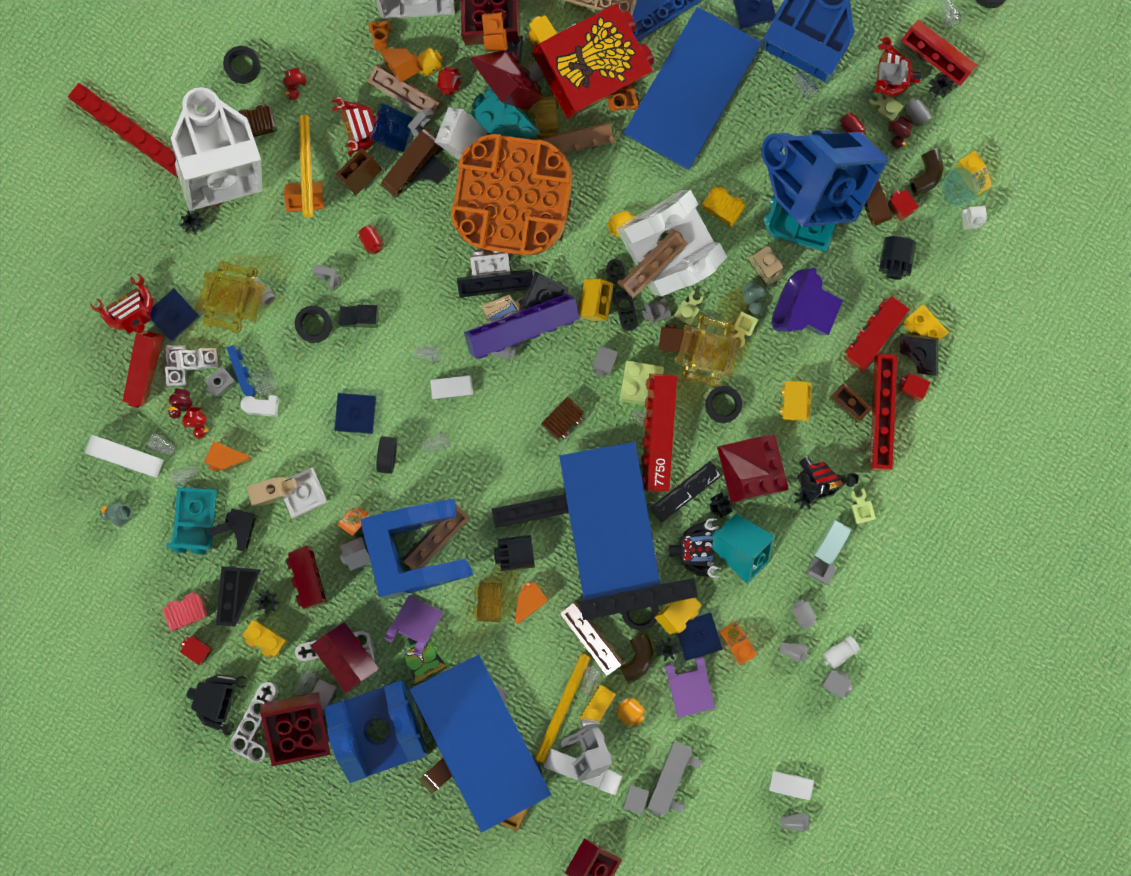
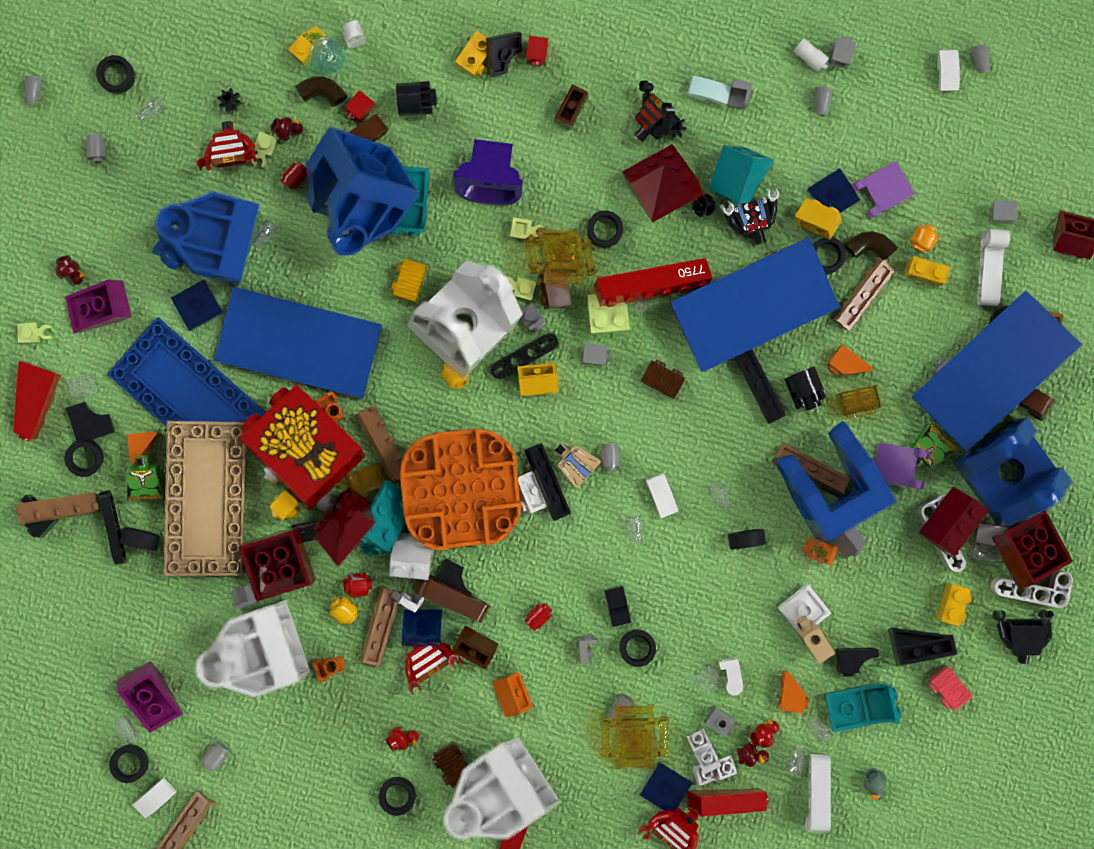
camera: 105 degrees left, 5 degrees up
black gear [180,211,204,235] -> none
red brick [180,636,214,665] -> none
black tile [204,523,229,537] -> none
blue plate [226,345,257,397] -> none
black gear [255,590,280,614] -> none
dark red slope [286,546,328,610] -> none
yellow axle [299,115,313,218] -> none
clear blue plate [334,393,376,434] -> none
orange slope [379,48,420,83] -> none
dark purple brick [464,294,580,358] -> none
orange brick [482,13,508,52] -> none
black tile [520,272,569,309] -> none
yellow axle [535,653,590,763] -> none
light grey piece [558,719,612,782] -> none
black plate [579,578,698,620] -> none
clear cone [581,665,603,696] -> none
medium nougat hinge [617,228,687,298] -> none
light grey brick [647,741,702,817] -> none
black tile [650,461,722,523] -> none
black gear [655,637,679,661] -> none
orange slope [719,622,757,665] -> none
sand green animal [742,281,765,315] -> none
tan torso [747,246,783,287] -> none
yellow brick [781,381,812,422] -> none
light grey brick [791,599,817,629] -> none
red brick [844,296,910,372] -> none
yellowish green plate [850,489,876,525] -> none
red brick [869,354,897,472] -> none
light grey bracket [878,60,908,85] -> none
red brick [901,20,977,86] -> none
light grey brick [905,98,932,127] -> none

